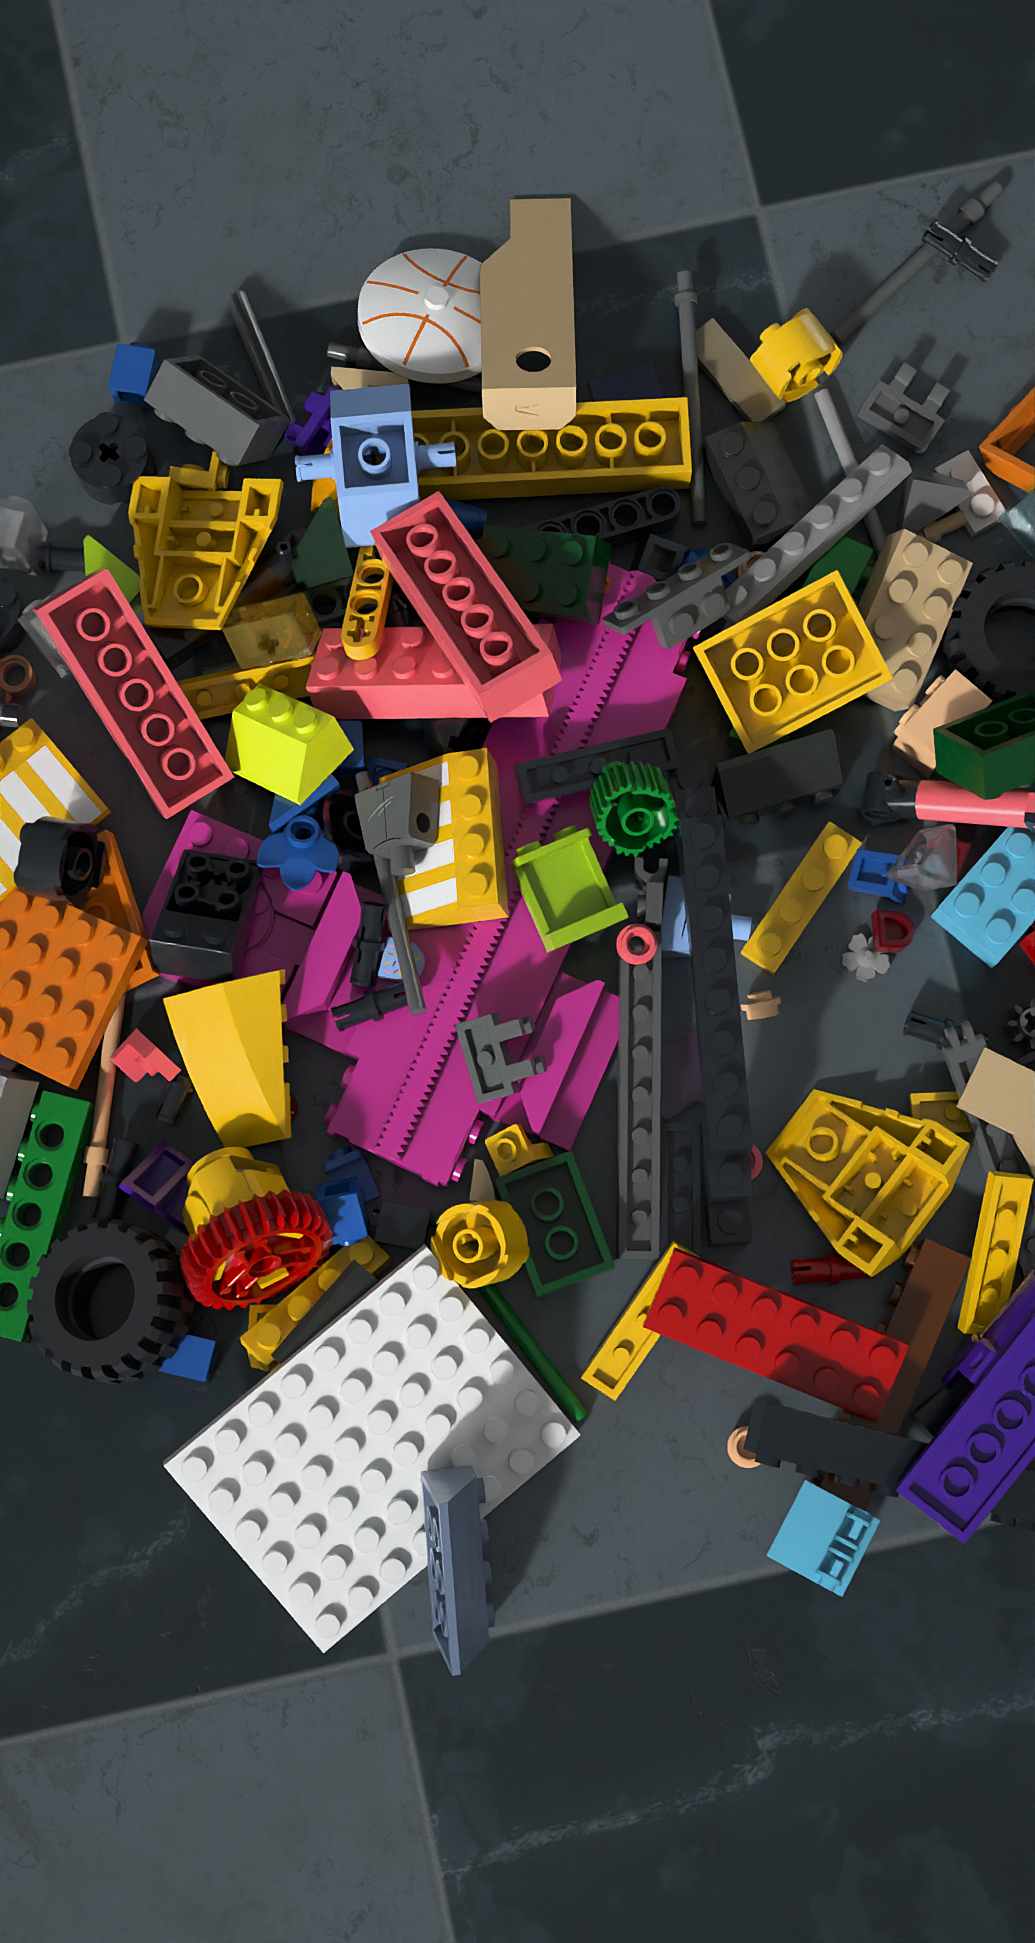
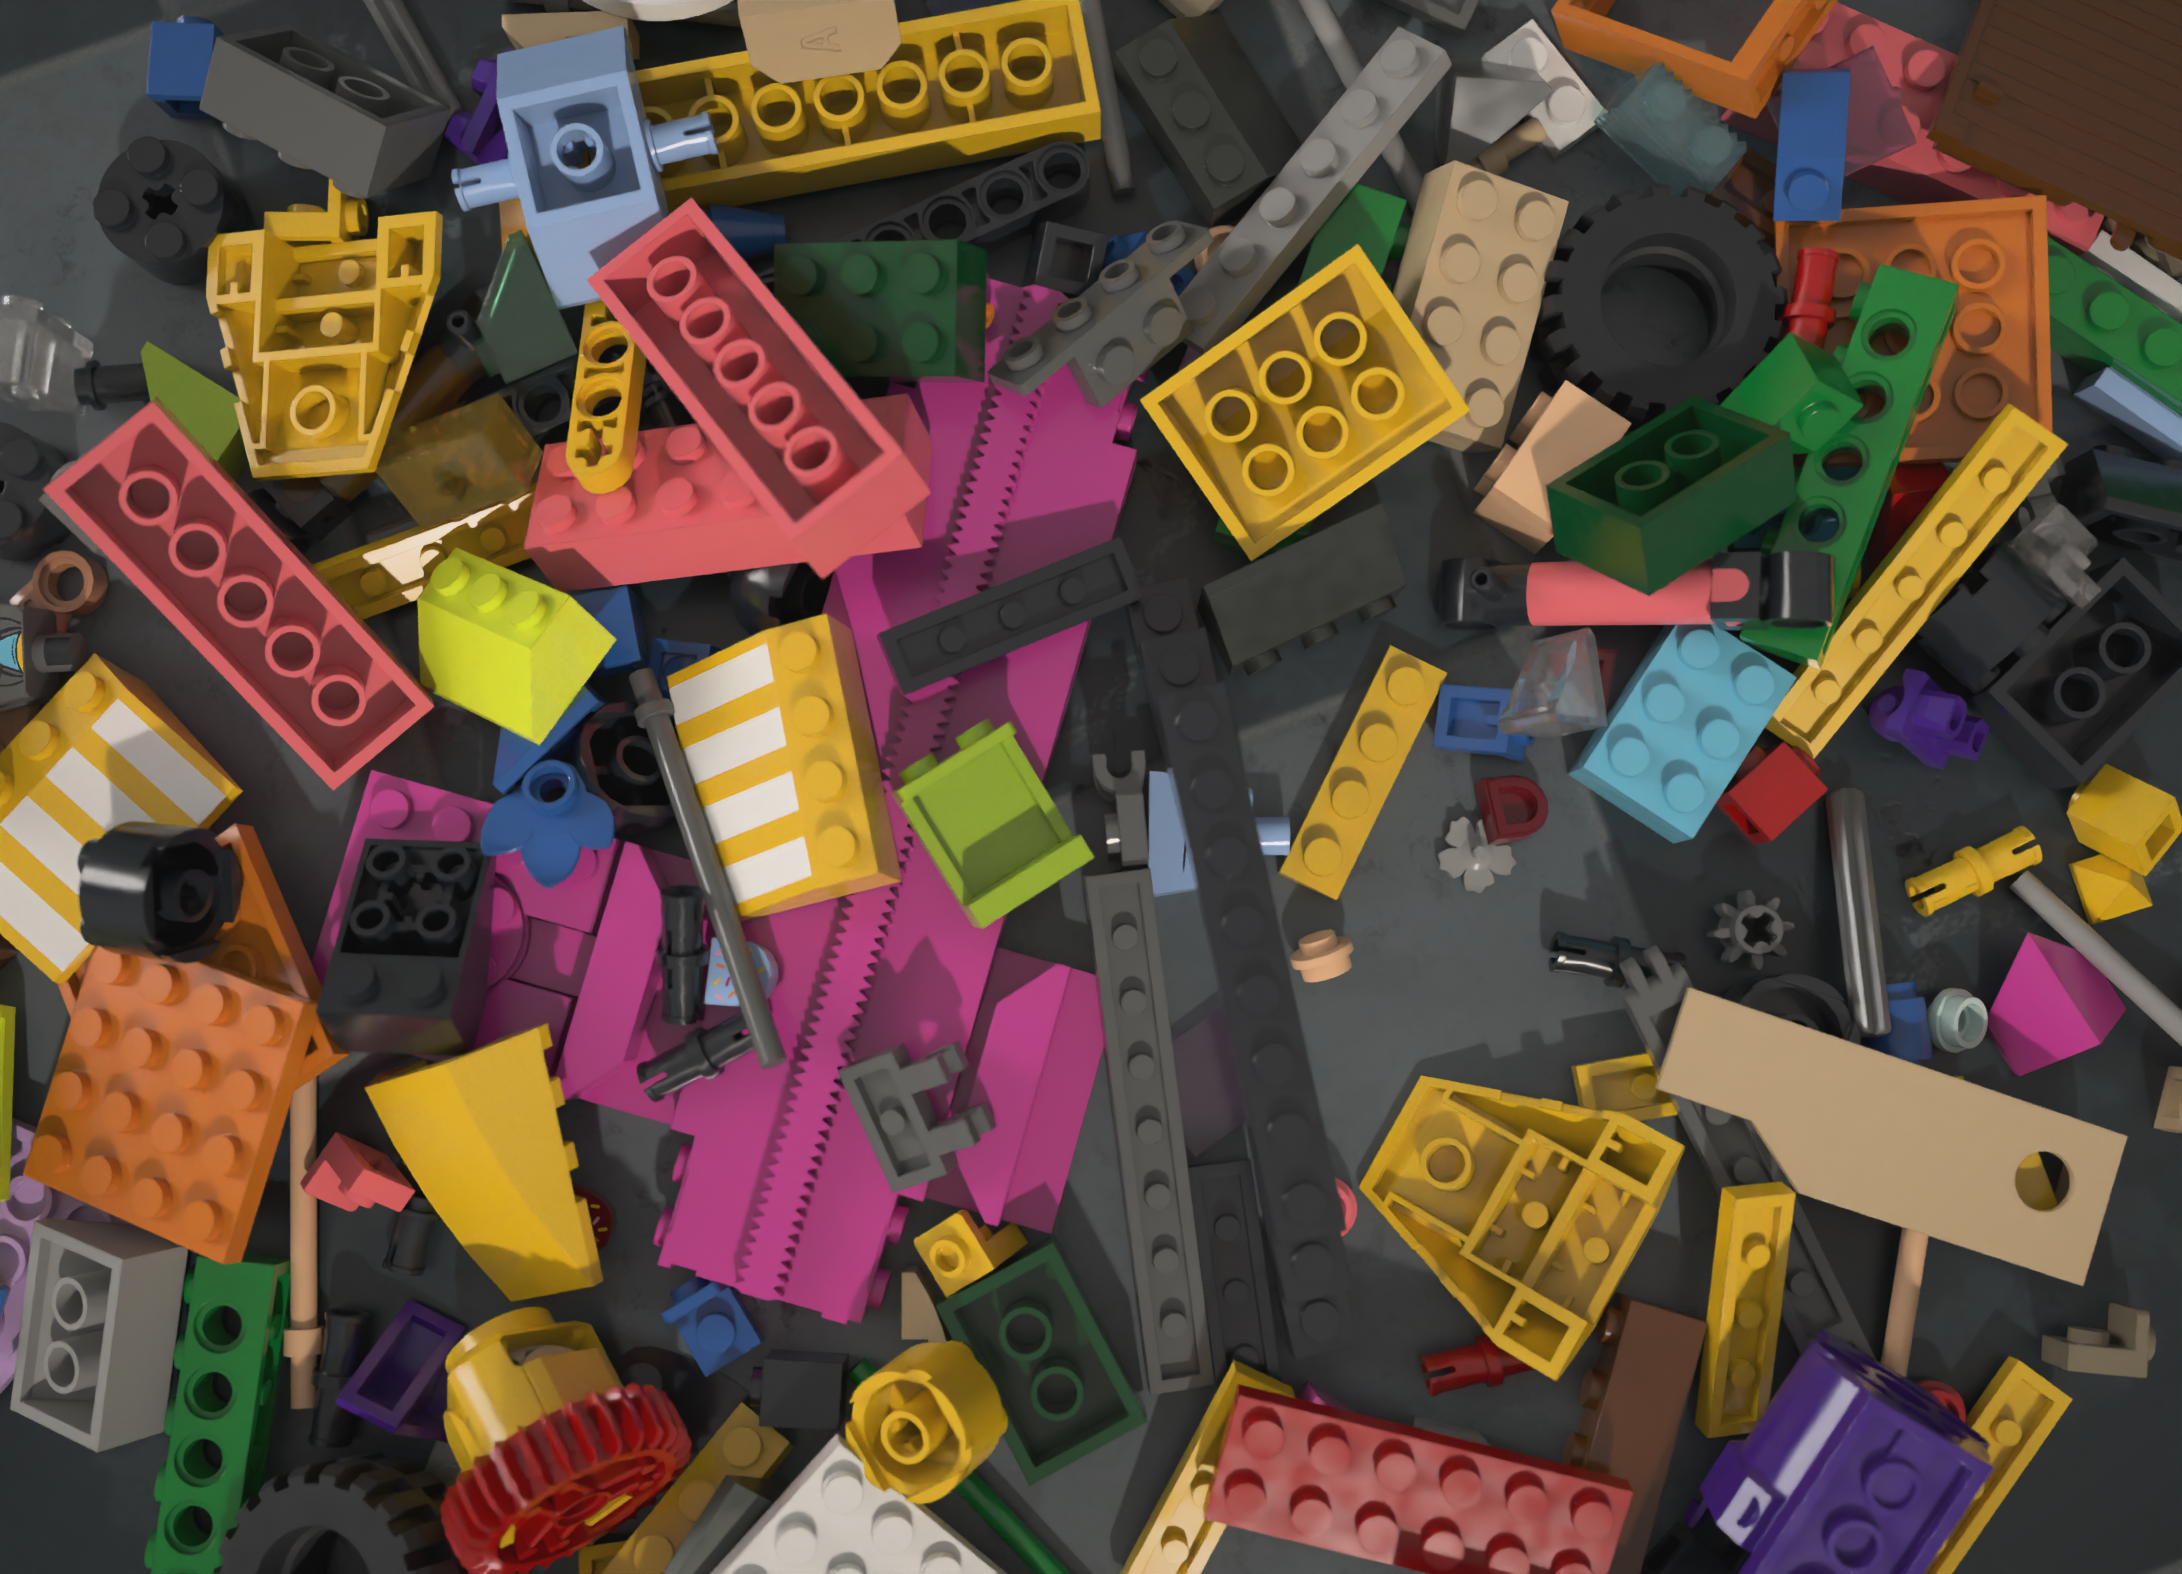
camera: 10 degrees left, 5 degrees up
blue brick [316,1176,370,1246] -> none
dark grey torso [355,772,439,876] -> none
green brick [589,761,679,857] -> none
coral plate [616,923,657,965] -> none

